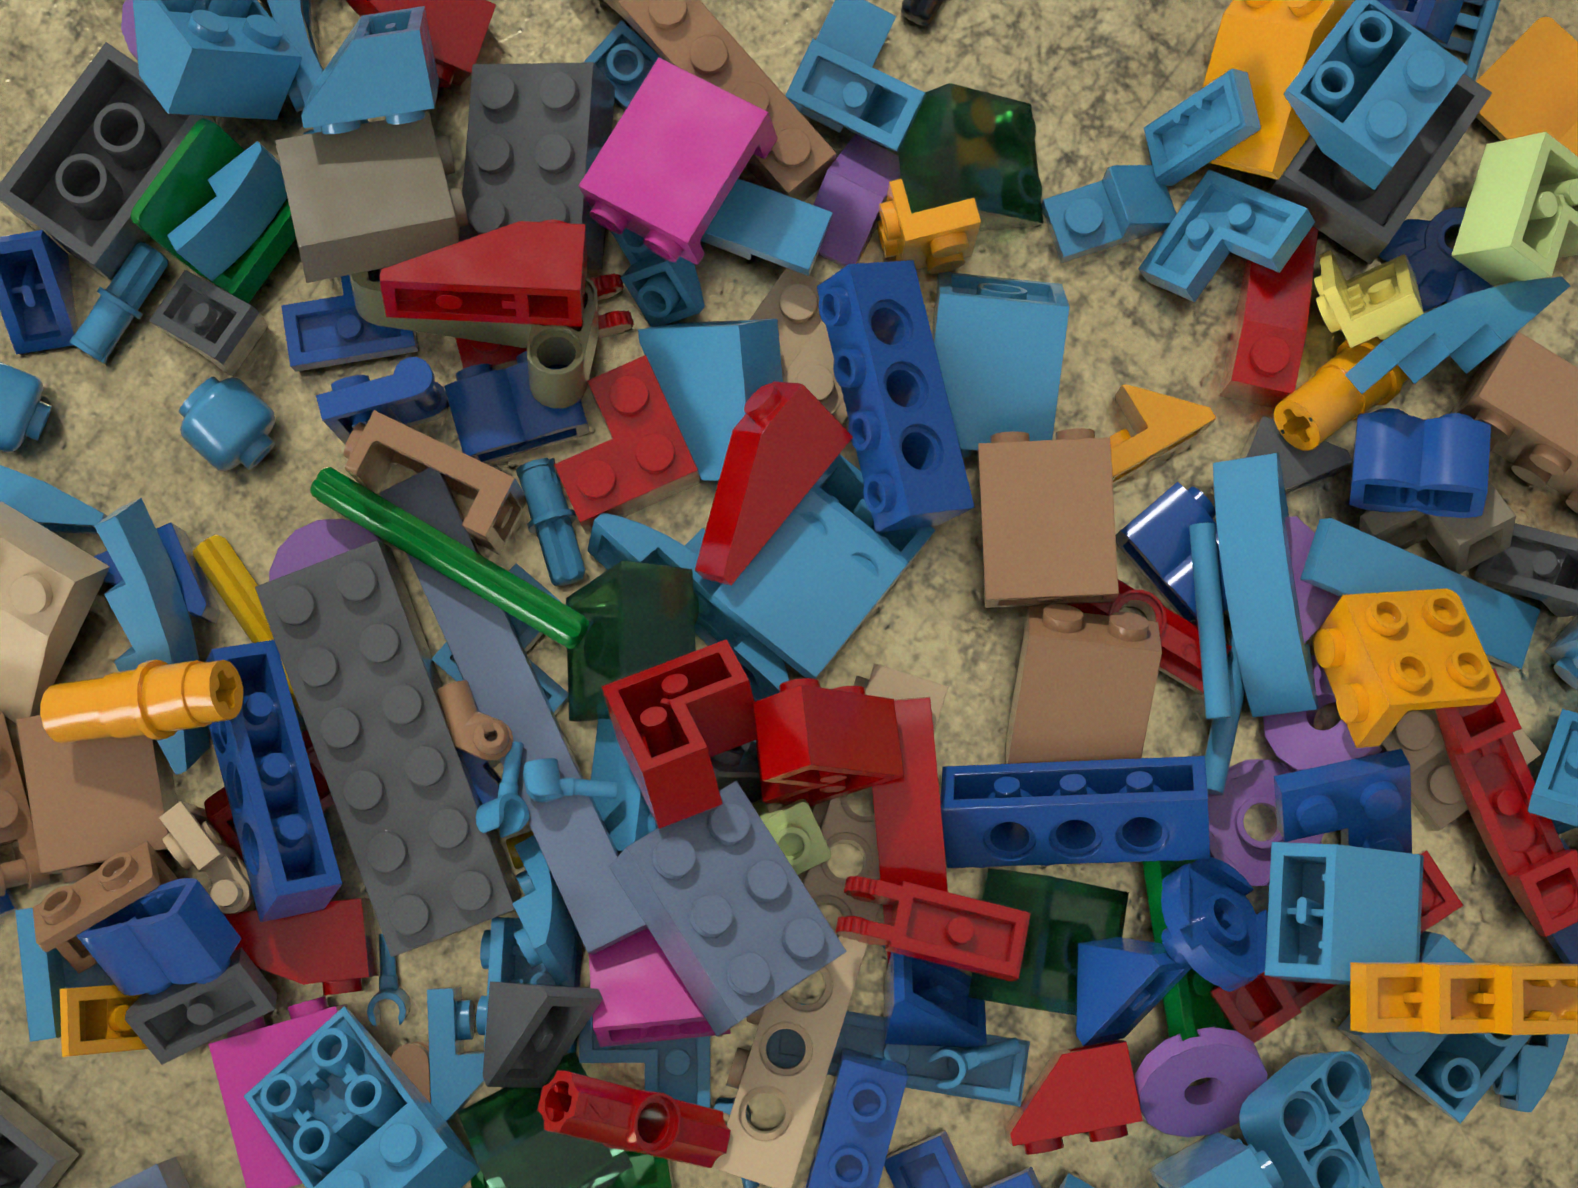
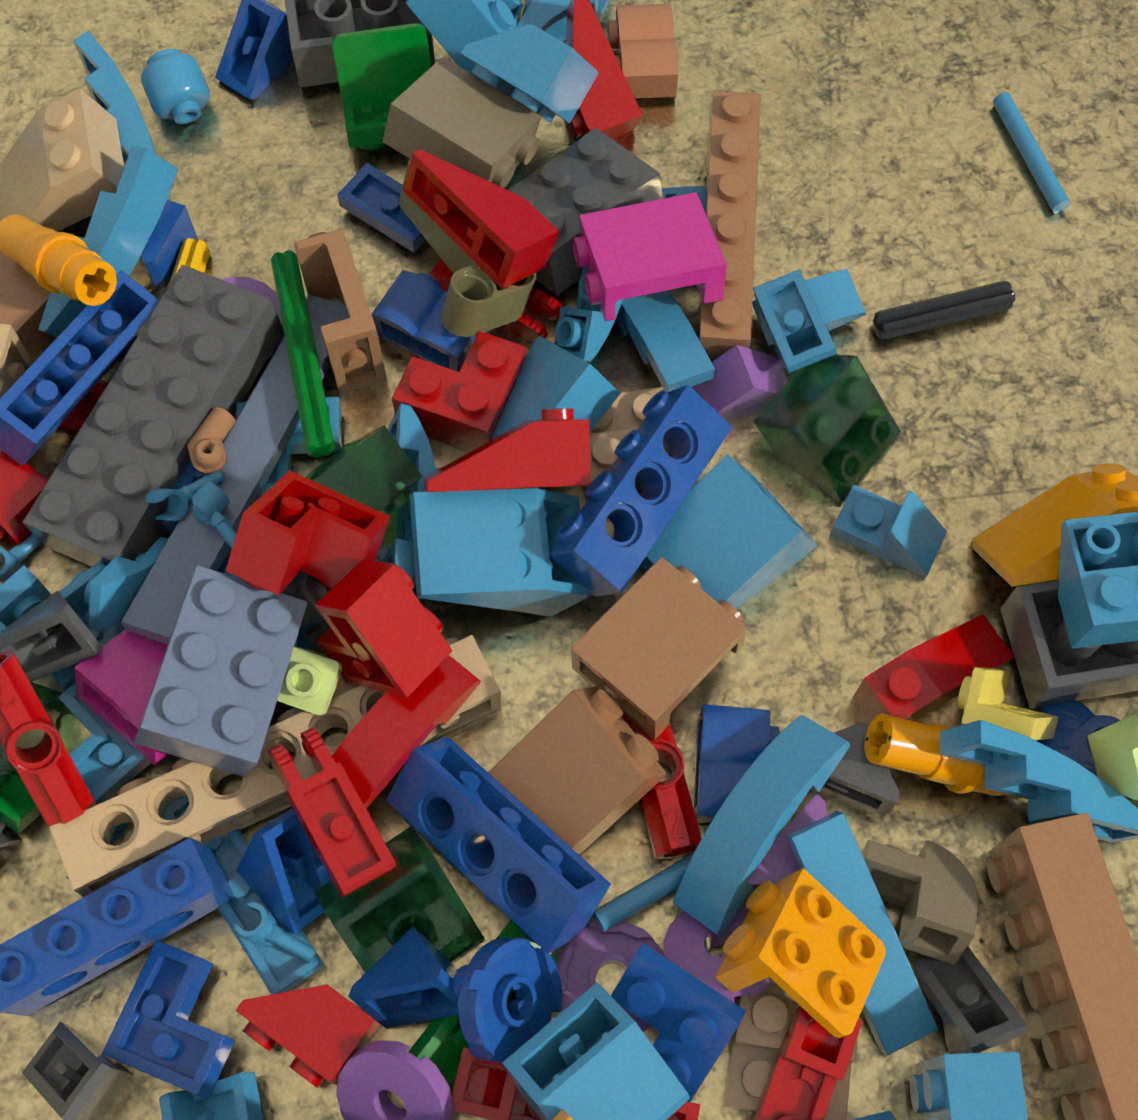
camera: 45 degrees right, 15 degrees down
dark azure axle [69,242,168,364] -> none
dark grey slope [149,270,267,376] -> none
dark azure slope [167,141,287,281] -> none
dark azure head [179,377,275,471] -> none
blue plate [316,357,449,444] -> none
dark azure axle [516,458,585,586] -> none
light orange bracket [876,178,981,274] -> none
light orange slope [1110,384,1216,483] -> none
dark azure plate [1138,169,1315,302] -> none
dark azure plate [1144,68,1261,186] -> none
dark azure bar [1189,523,1232,719] -> none
blue brick [1349,408,1491,518] -> none

